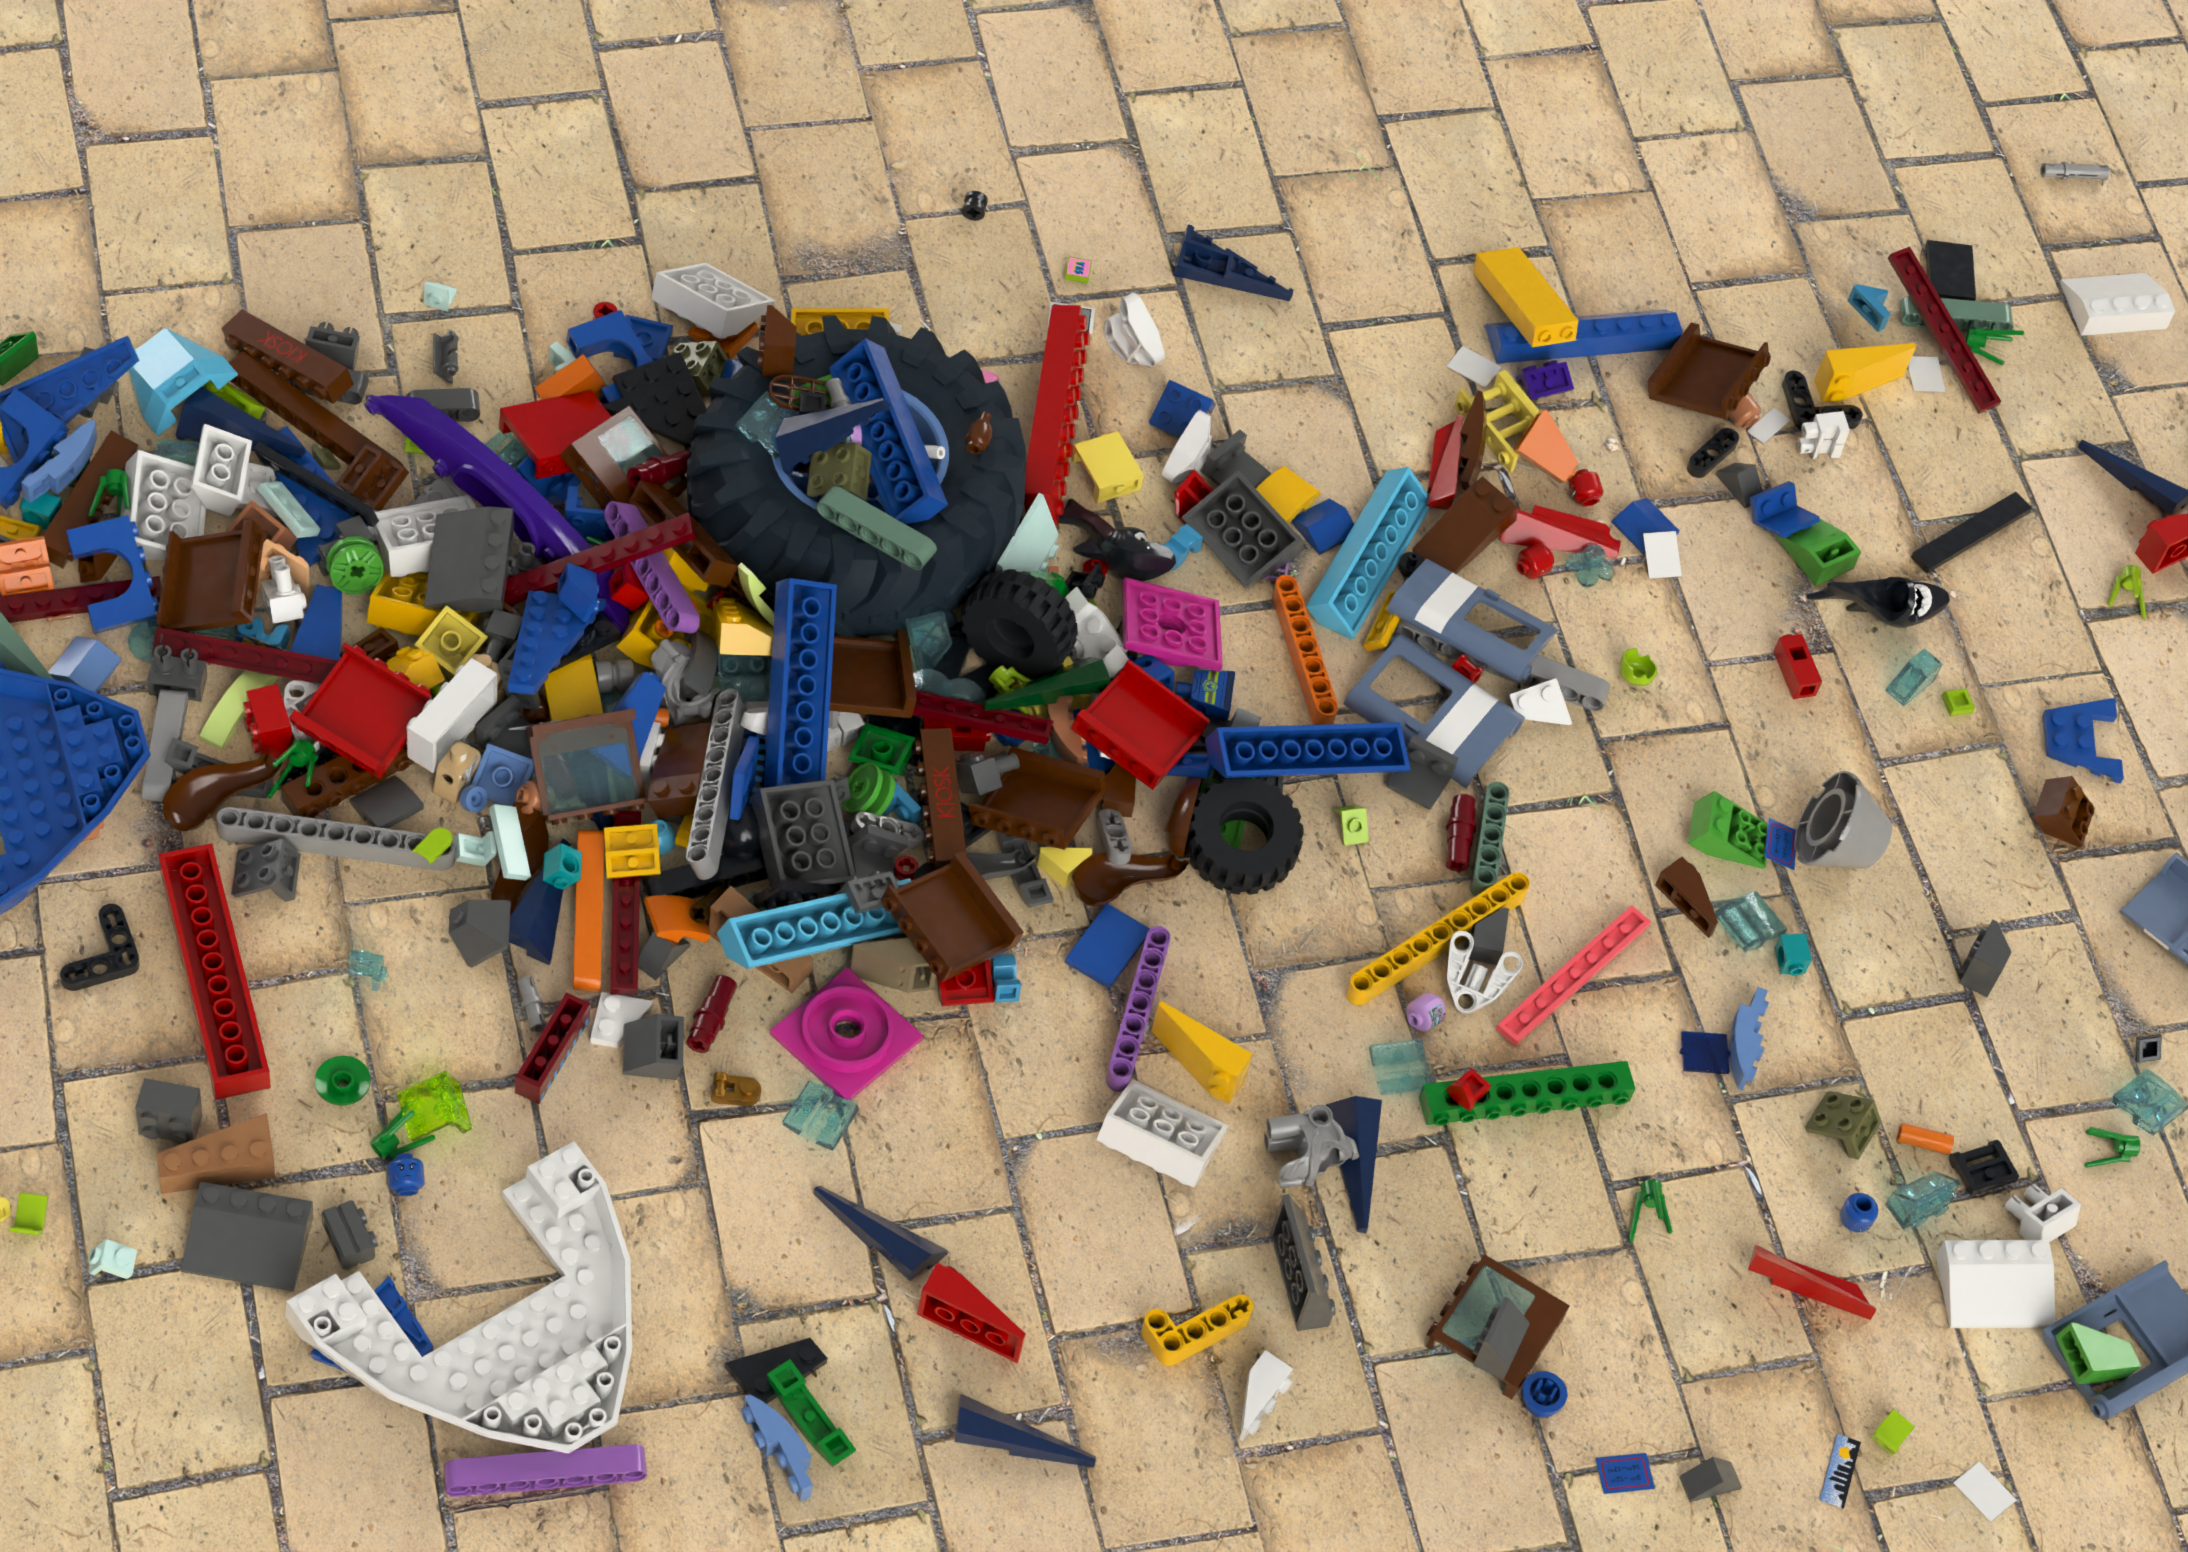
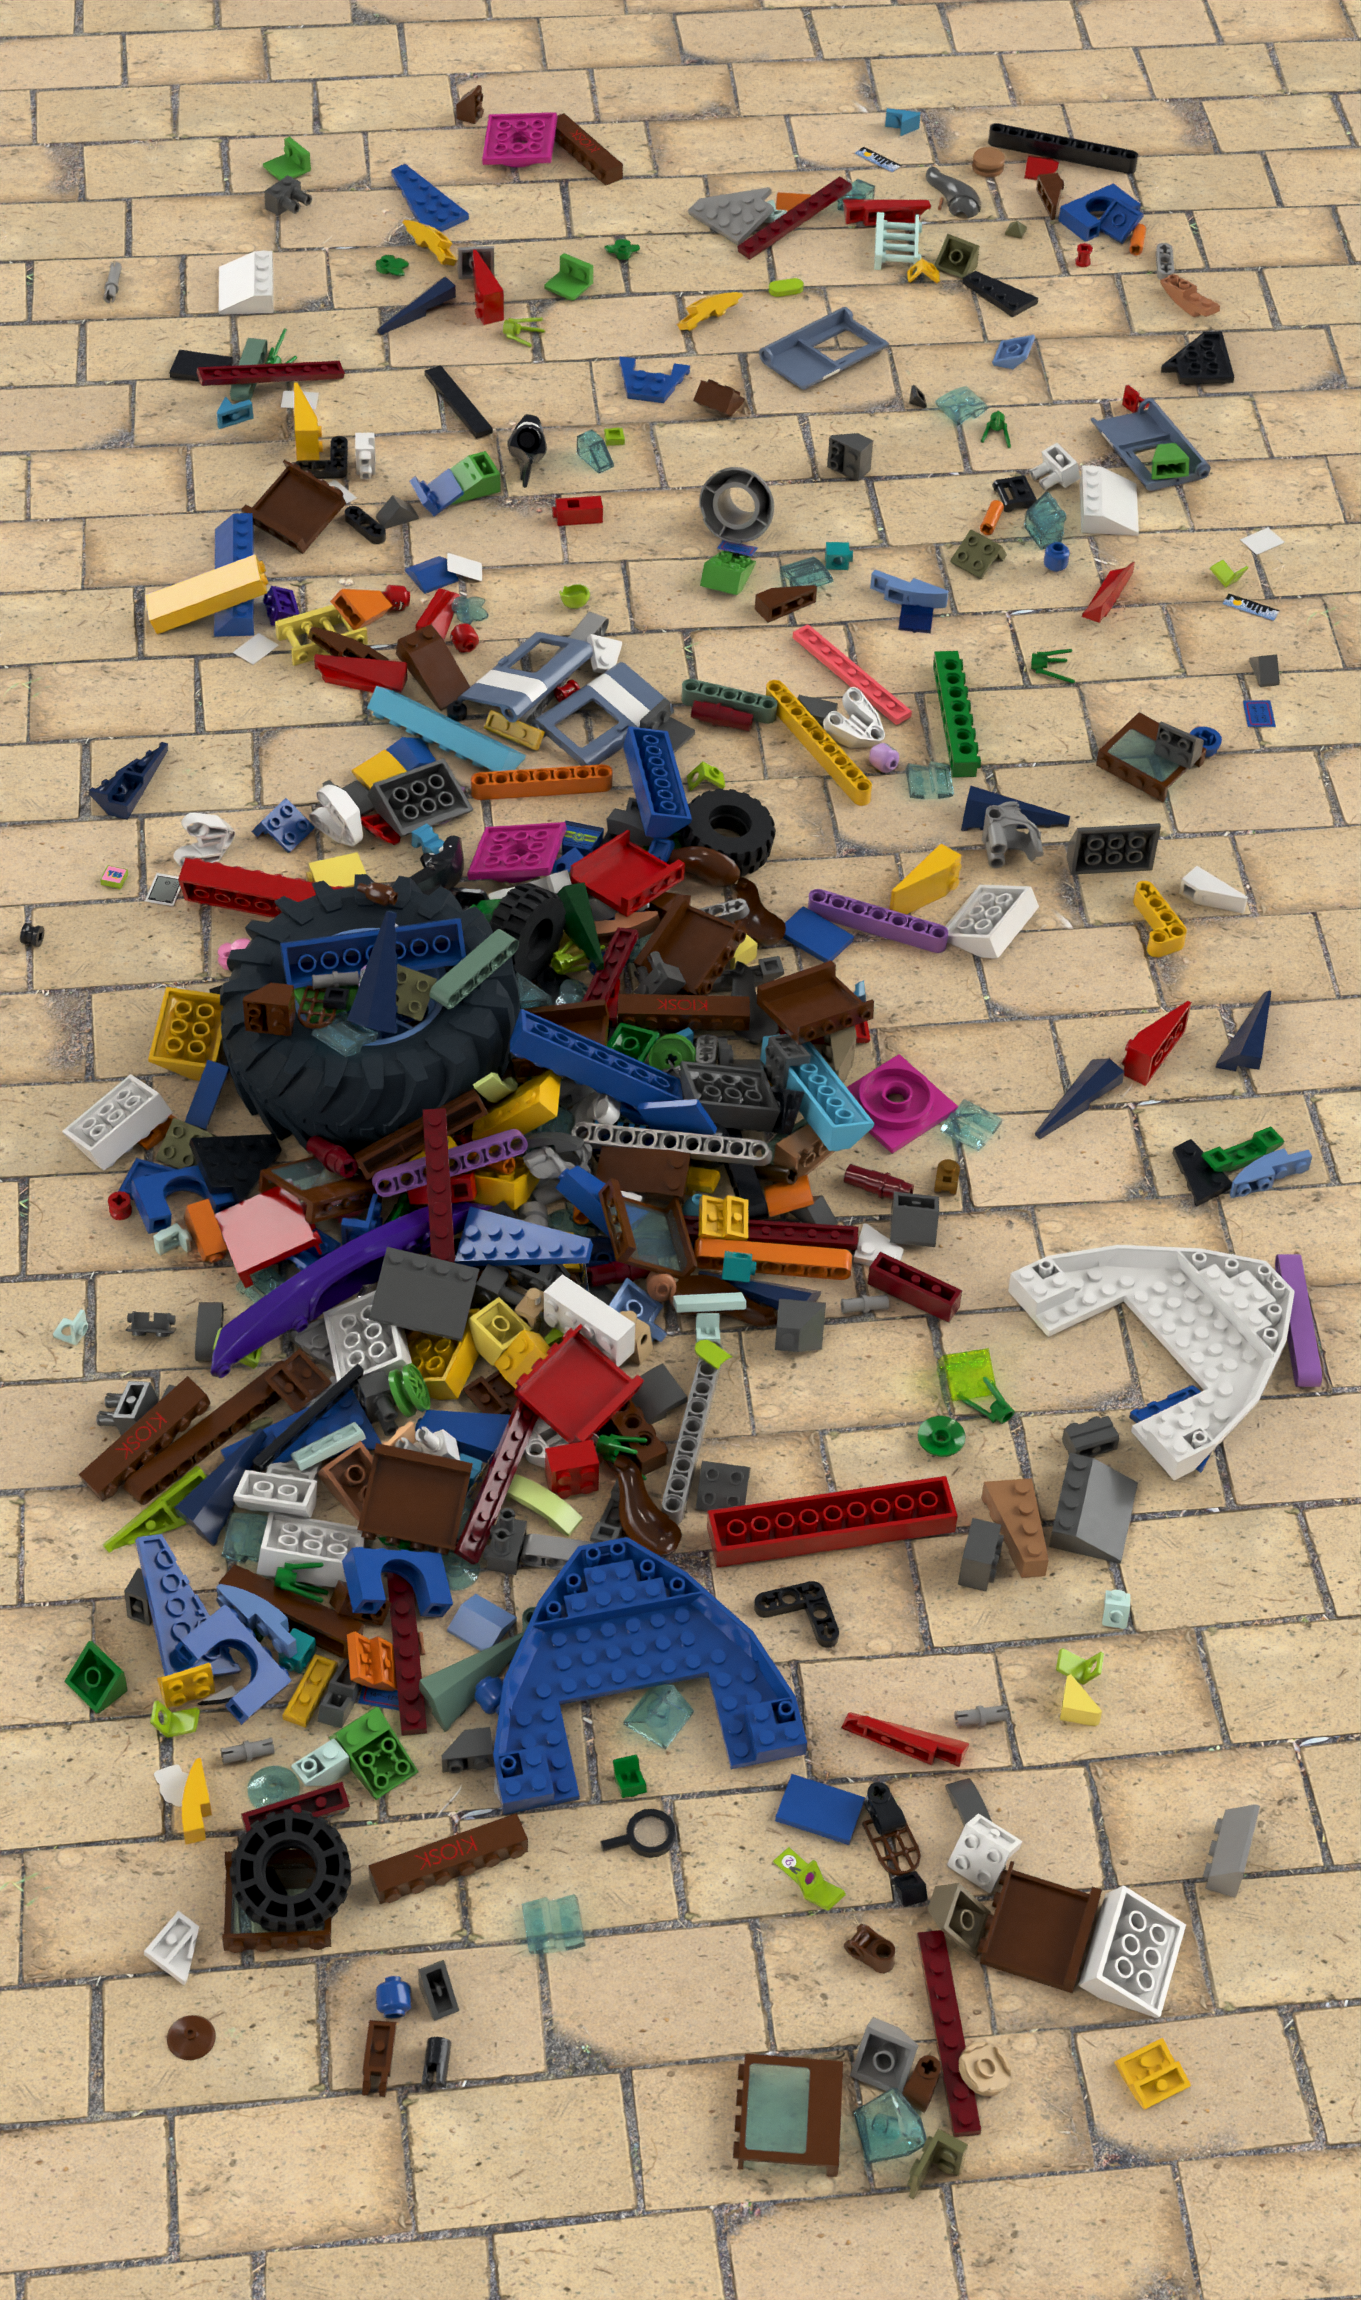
camera: 75 degrees left, 5 degrees down
medium azure wedge [129,328,238,436] -> none
clear light blue bracket [349,950,388,991] -> none
blue head [387,1153,425,1196] -> none
blue slope [557,563,600,623] -> none
red bush [894,856,918,881] -> none
red tile [1447,1068,1491,1111] -> none

